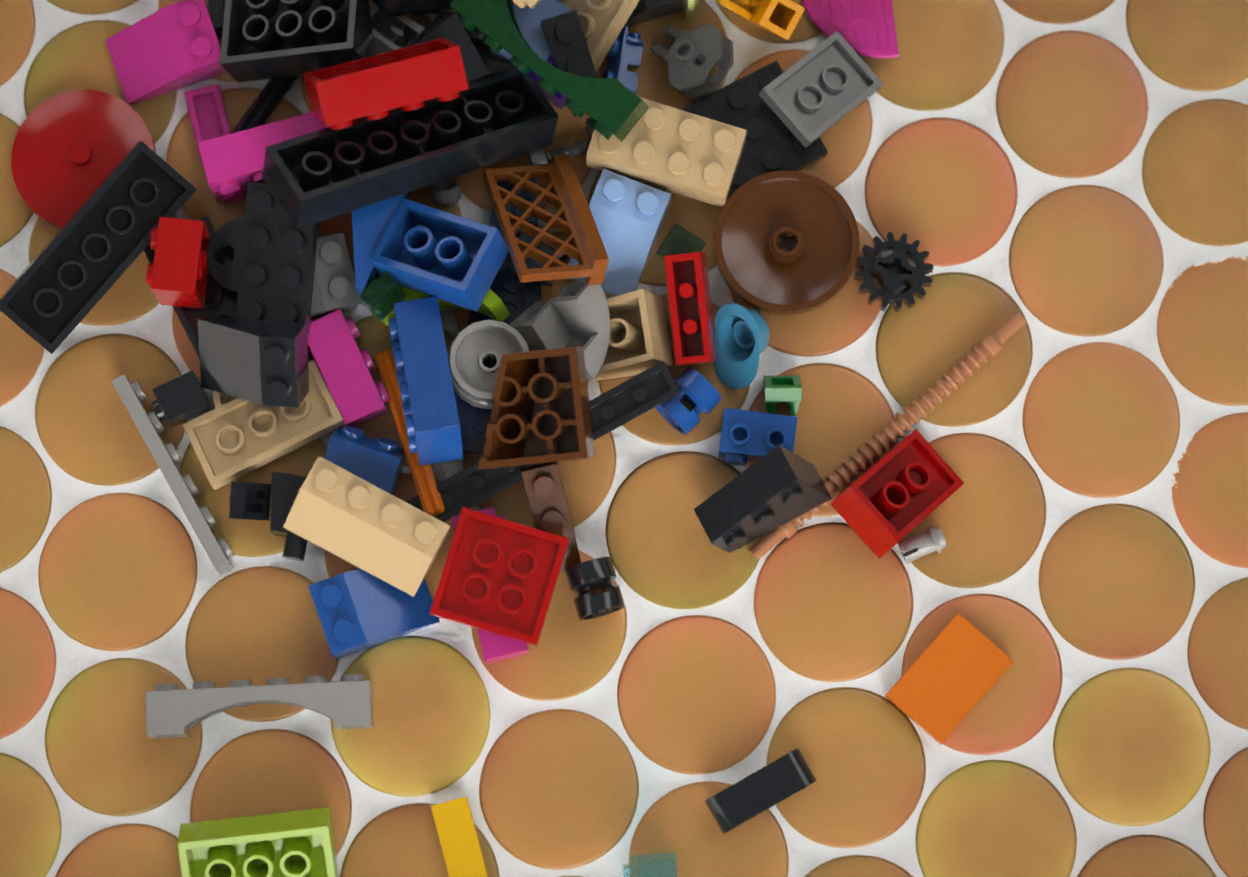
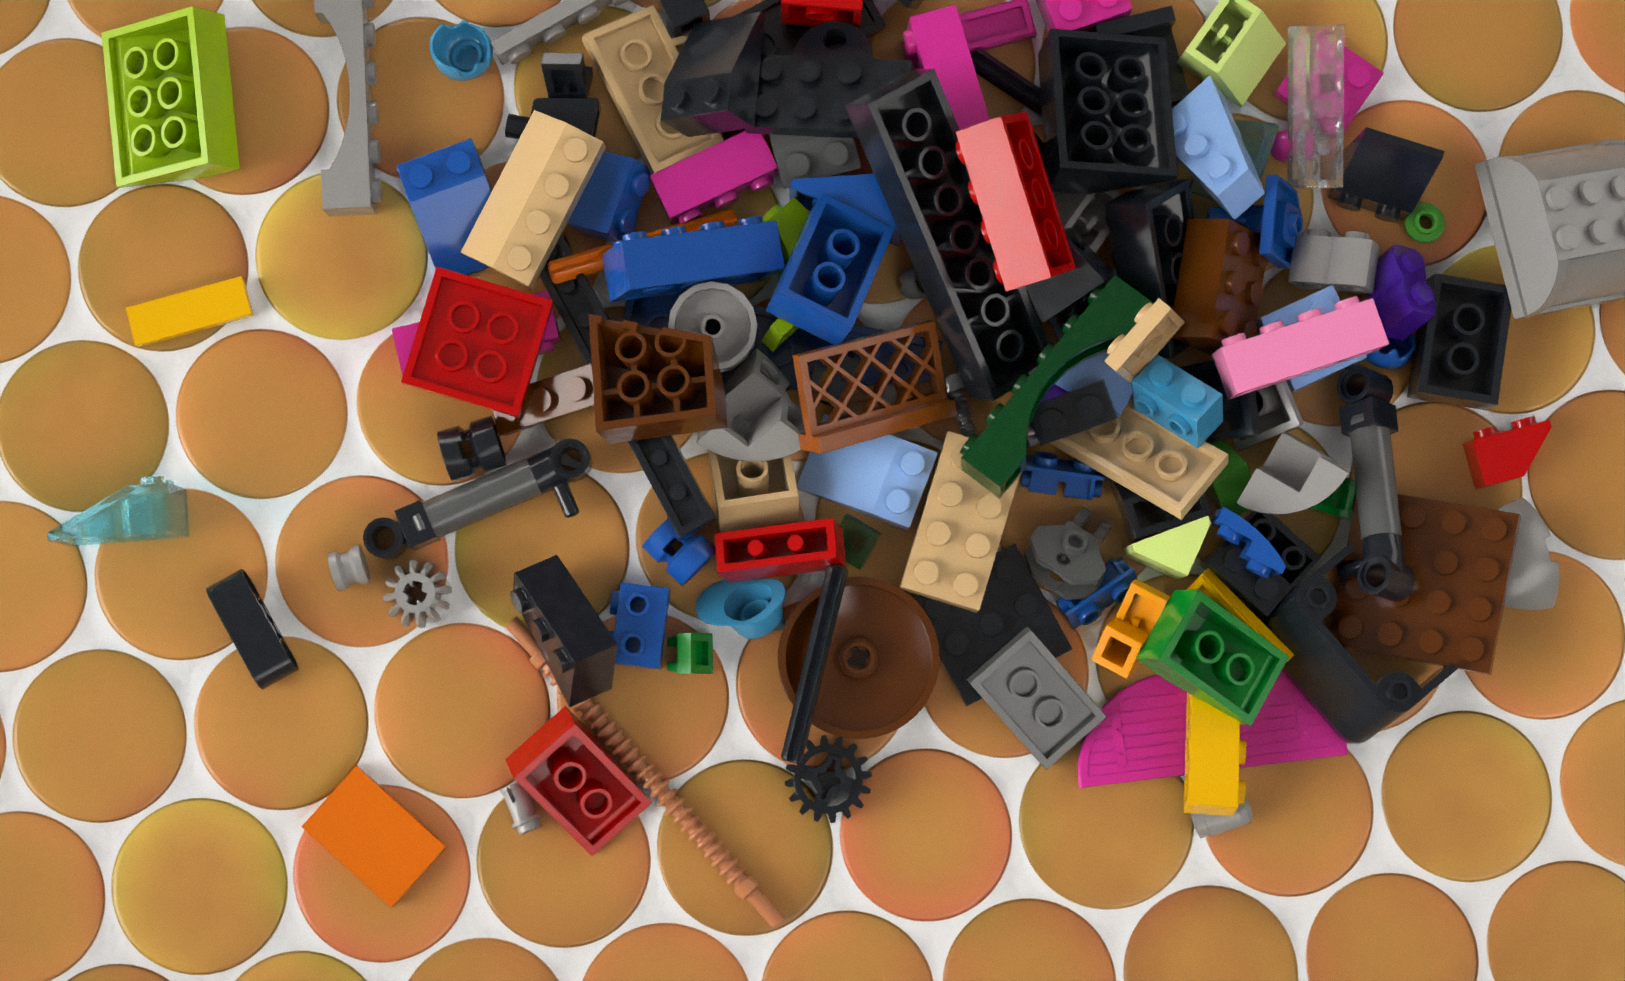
camera: 85 degrees right, 5 degrees up
clear green plate [359,271,406,321] -> none
none -> light grey wheel [327,544,371,591]
none -> piece [363,438,593,560]
none -> light grey gear [383,560,452,628]
none -> dark azure hair [430,20,493,81]
none -> black axle [781,564,848,764]
none -> blue hinge [1055,557,1137,630]

